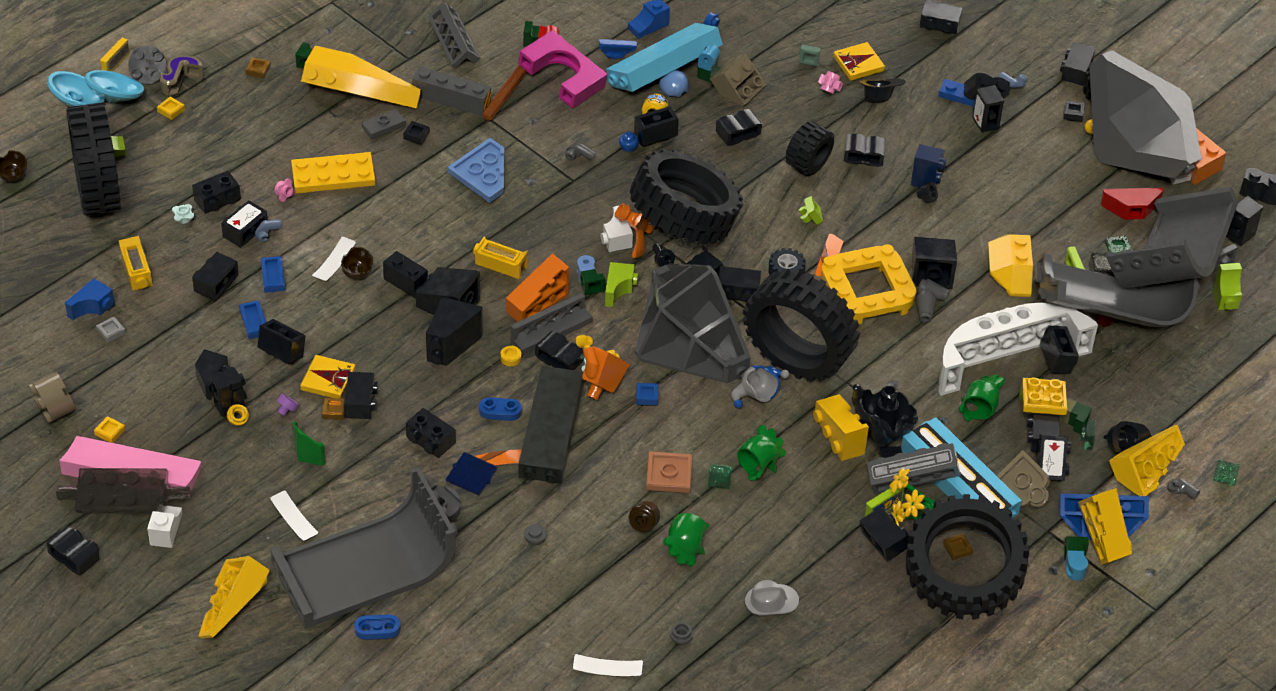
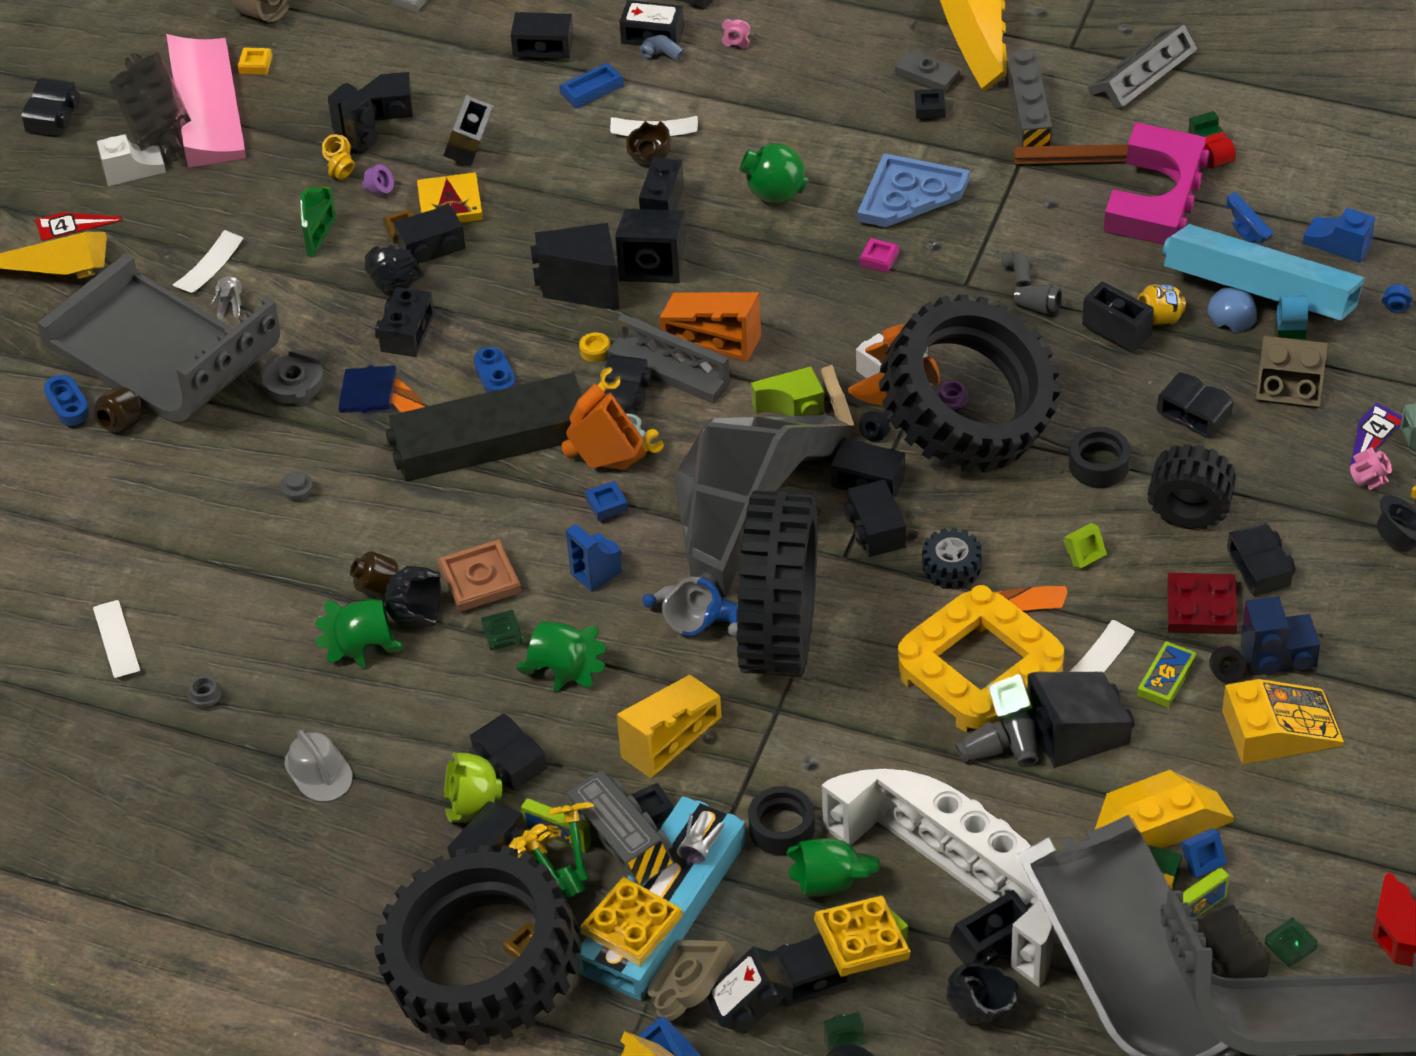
camera: 70 degrees right, 0 degrees up
blue tile [239,300,266,339] -> none
yellow plate [291,152,375,193] -> none
yellow window [473,237,528,279] -> none
dark green leg [577,255,605,295] -> none
blue plate [619,131,639,152] -> none
black piece [852,384,918,448] -> none
dark green leg [1059,398,1092,434] -> none
none -> sticker [35,212,122,240]
none -> dark brown head [94,386,142,433]
none -> flat silver piece [209,276,242,320]
none -> yellow plate [328,152,355,180]
none -> black hair [365,245,424,294]
none -> black hair [384,566,441,628]
none -> lime cylinder [444,752,502,823]
none -> black brick [470,713,547,790]
none -> blue arch [566,524,622,592]
none -> yellow tile [580,876,683,967]
none -> flat silver piece [679,811,724,864]
none -> green brick [739,143,808,204]
none -> black tyre [748,786,815,855]
none -> tan tile [819,365,854,426]
none -> dark pink tile [859,238,899,273]
none -> black hair [946,961,1018,1024]
none -> clear green plate [988,674,1034,721]
none -> dark grey cone [1014,284,1063,315]
none -> black tyre [1068,426,1131,488]
none -> white sticker [1070,620,1135,672]
none -> tile [1137,641,1197,708]
none -> dark red plate [1167,572,1237,635]
none -> blue tile [1181,828,1227,878]
none -> yellow slope [1222,679,1344,764]
none -> sticker [1350,403,1402,466]

